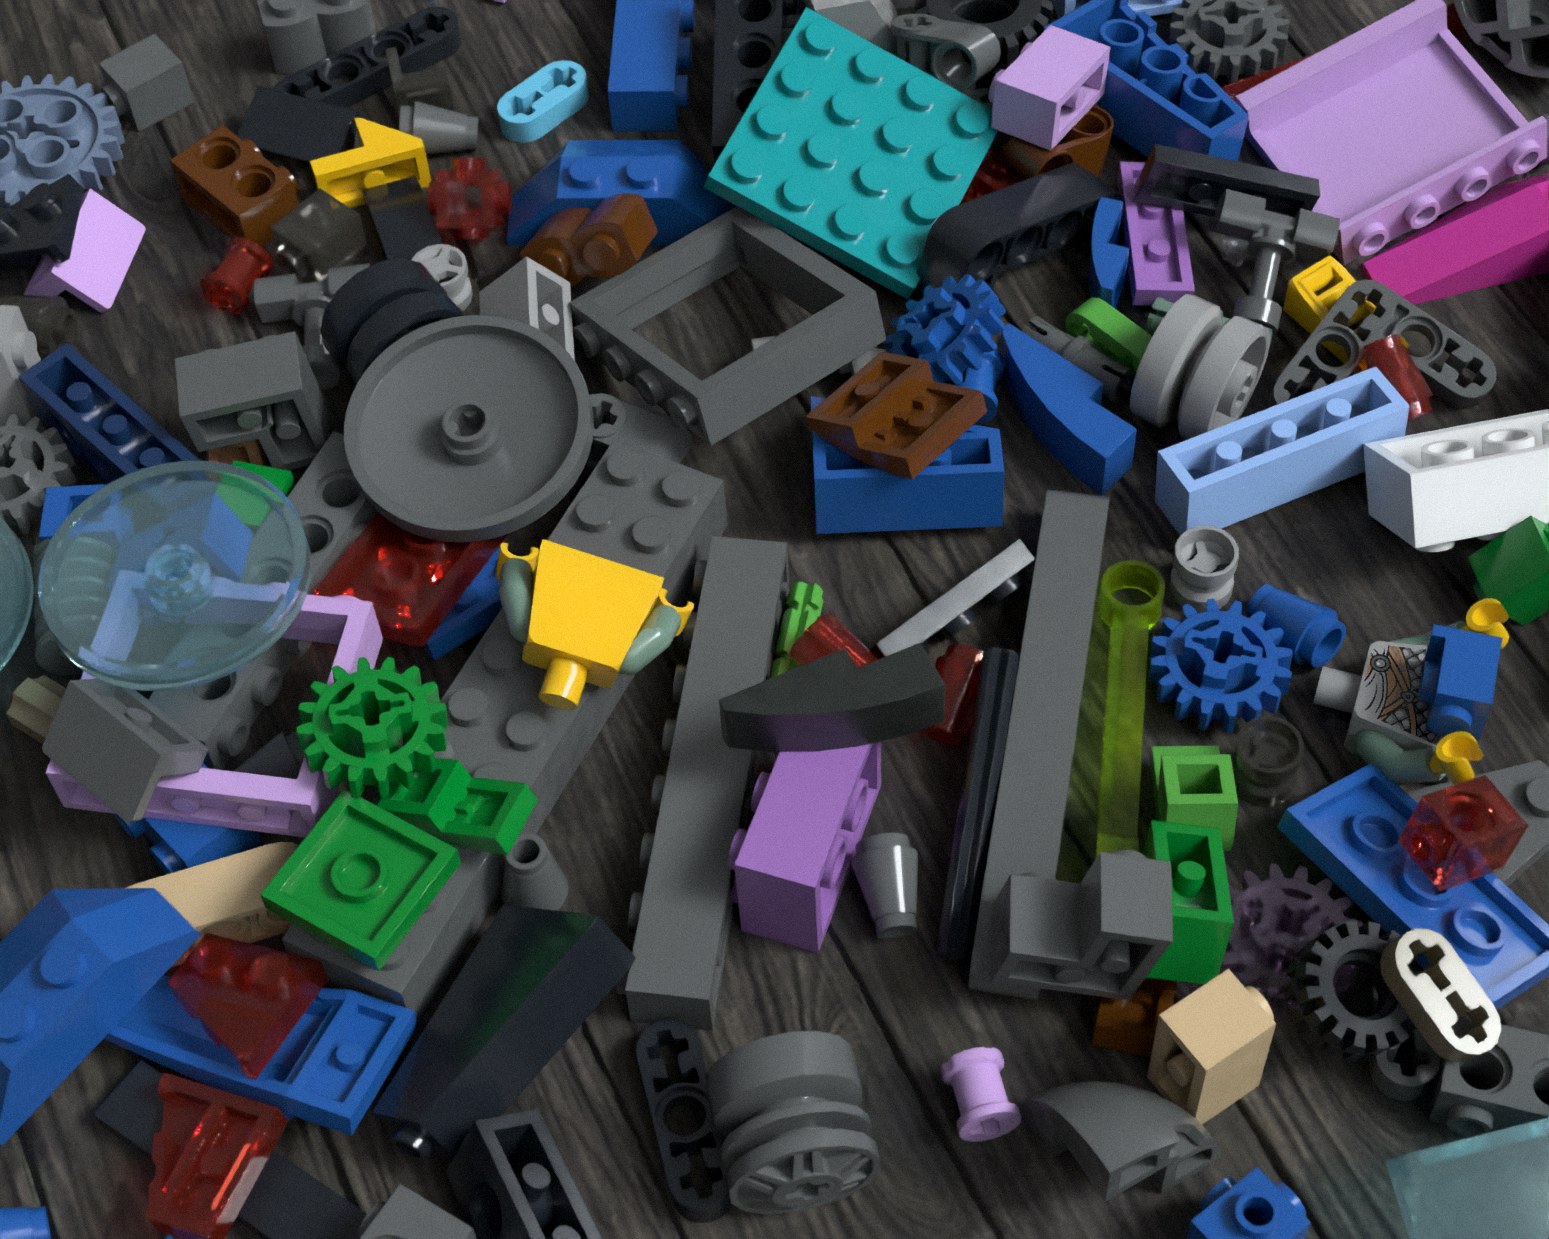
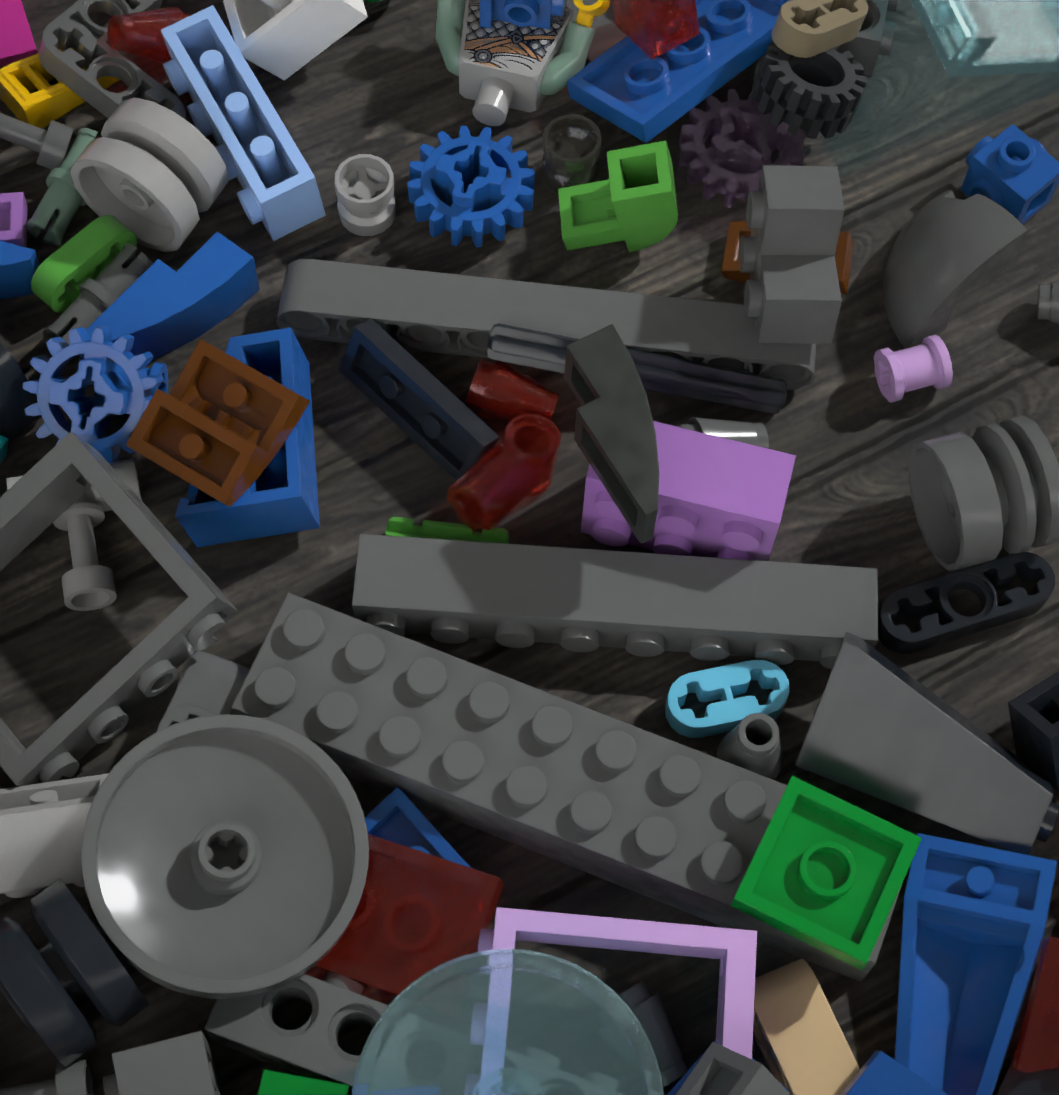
camera: 100 degrees left, 10 degrees up
clear red wing [168,933,328,1080] -> none
green gear [296,657,449,798] -> none
green slope [377,758,538,855] -> none
yellow torso [495,539,694,710] -> none
clear neon green piece [1094,560,1165,861] -> none
green brick [1142,820,1234,984] -> none
tan brick [1147,969,1276,1124] -> none
blue cone [1247,584,1346,668] -> none
none -> medium azure beam [665,660,790,738]

